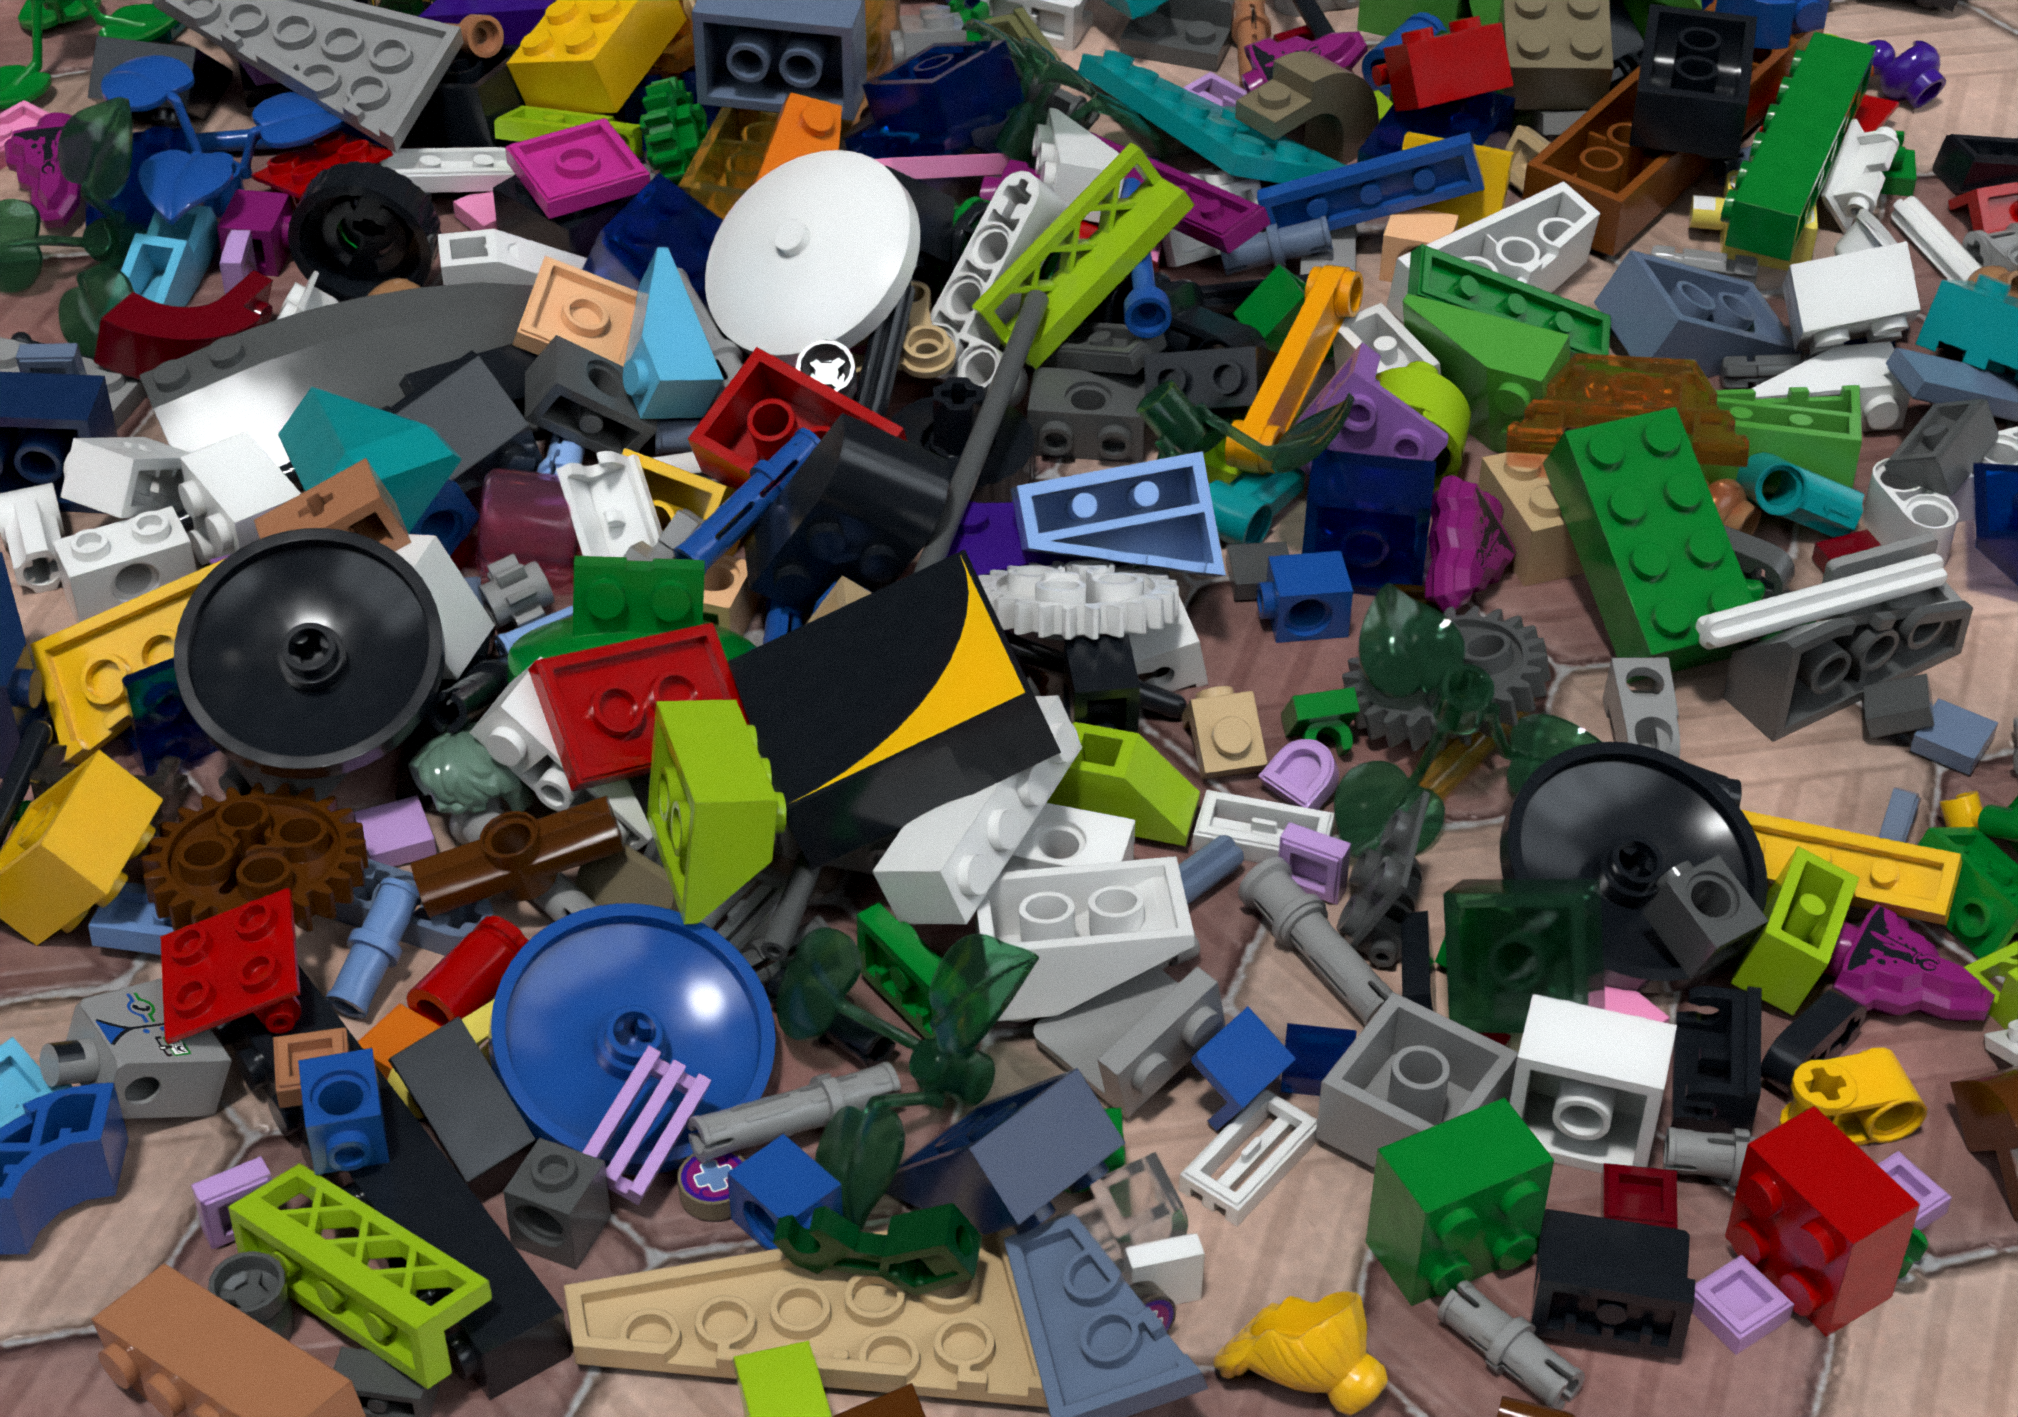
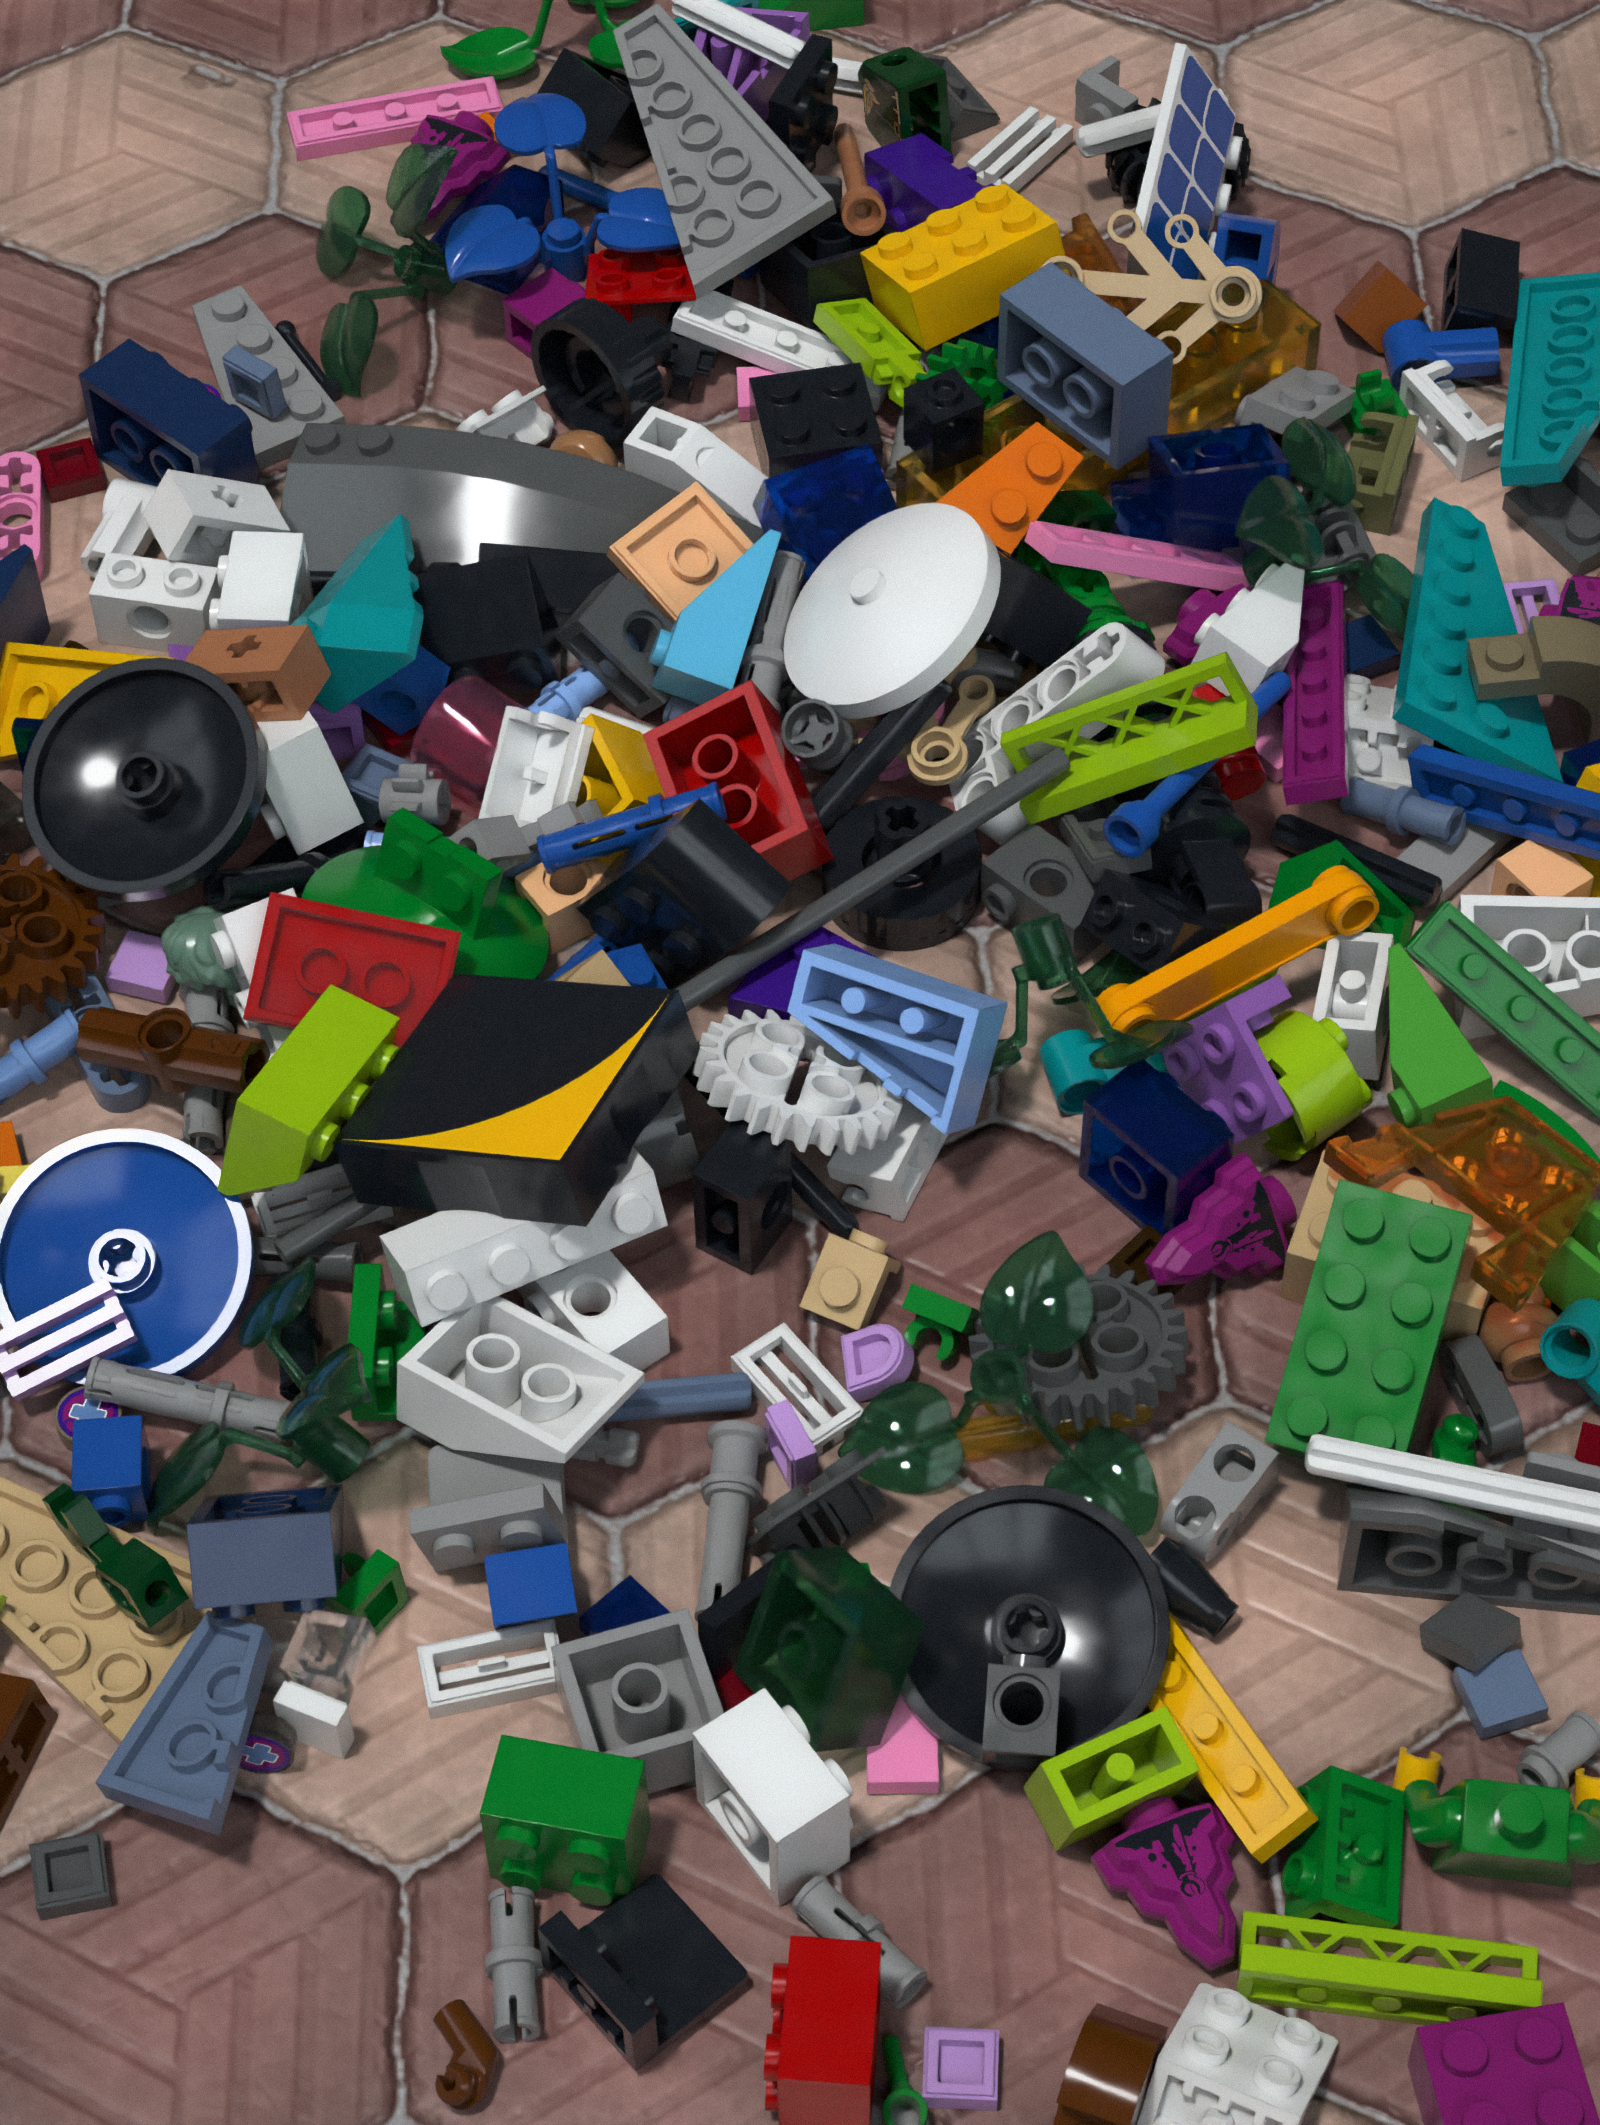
camera: 40 degrees right, 10 degrees up
dark red arch [94,270,273,379] -> none
medium azure slope [104,205,219,315] -> none
lavender tile [219,230,258,294] -> none
red piece [406,915,529,1027] -> none
dark pink tile [505,118,651,219] -> none
lime slope [1046,722,1200,846] -> none
yellow hair [1213,1291,1388,1416] -> none
dark grey tile [1226,542,1289,601] -> none
blue brick [1256,551,1353,643] -> none
dark red tile [1600,1163,1678,1229] -> none
black hinge [1671,986,1762,1135] -> none
lavender tile [1692,1255,1794,1355] -> none
black beam [1761,988,1867,1097] -> none
yellow piece [1778,1047,1927,1146] -> none
sand blue tile [1879,787,1921,843] -> none
none -> black brick [903,368,984,474]

